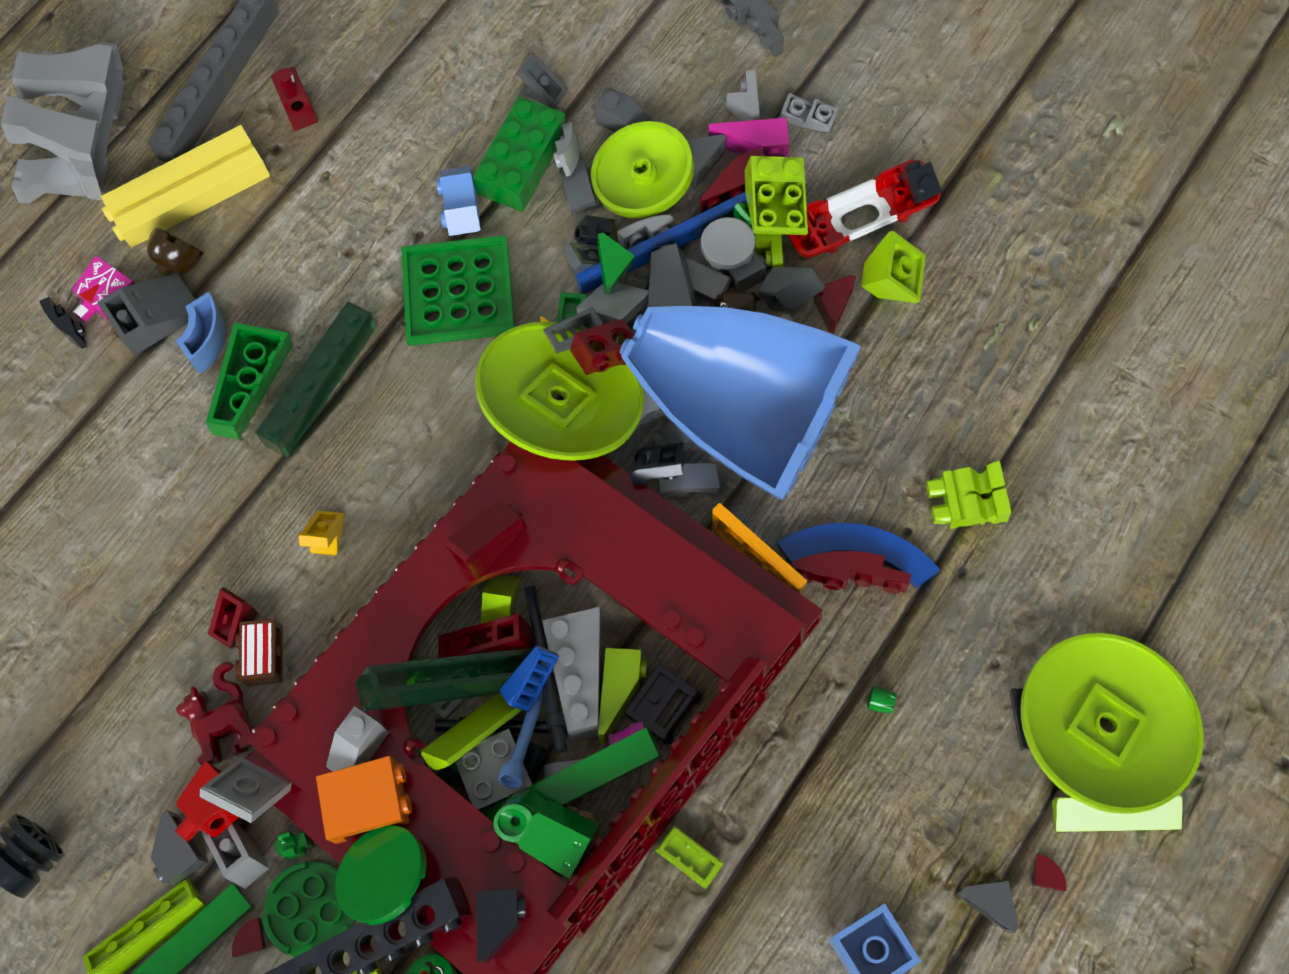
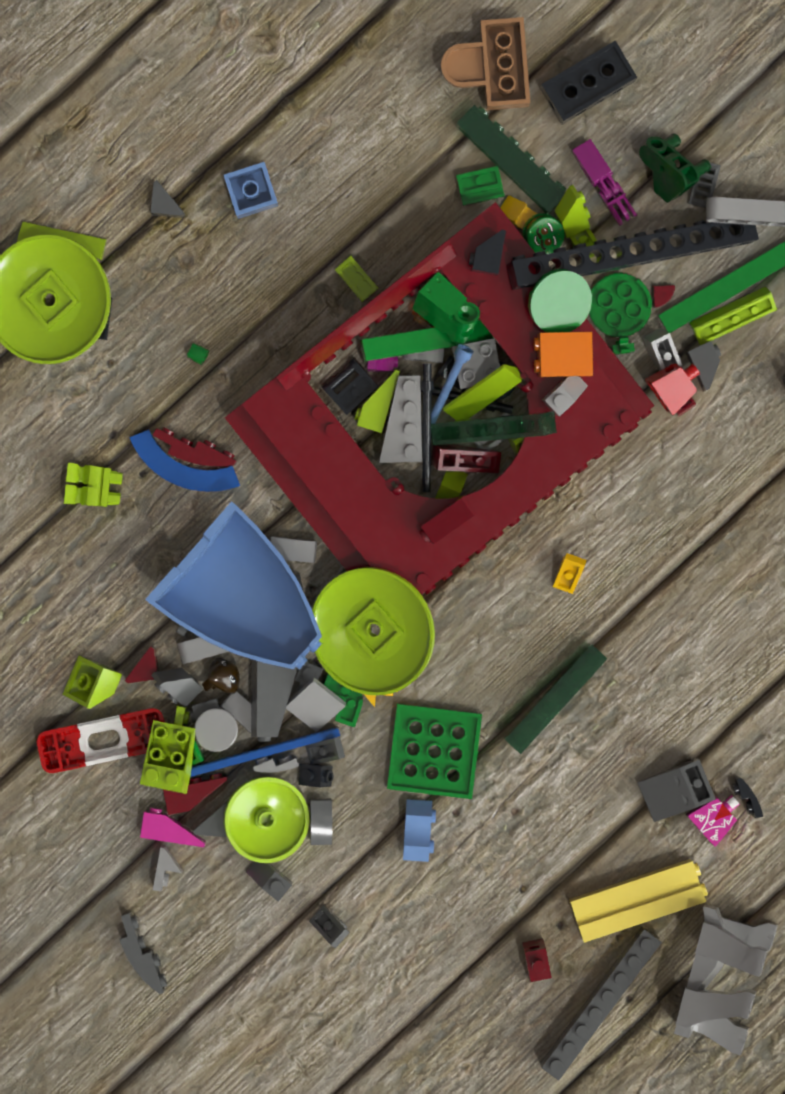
camera: 170 degrees left, 20 degrees up
dark brown cylinder [147,227,204,275] -> none
medium blue brick [176,292,226,374] -> none
dark red animal [176,662,254,765] -> none
light grey tile [199,757,292,823] -> none
green wedge [206,323,293,439] -> none
dark red slope [208,587,258,649] -> none
brick [235,619,283,686] -> none
green brick [472,96,566,212] -> none
blue slope [499,646,559,712] -> none
dark grey slope [543,307,603,353] -> none
light grey slope [553,122,580,177] -> none
dark red brick [570,319,634,375] -> none
green slope [597,233,635,294] -> none
black plate [631,442,685,486] -> none
light orange tile [712,503,807,596] -> none
light grey slope [778,93,839,132] -> none
black bracket [898,160,942,203] -> none
dark red tile [1032,853,1066,892] -> none

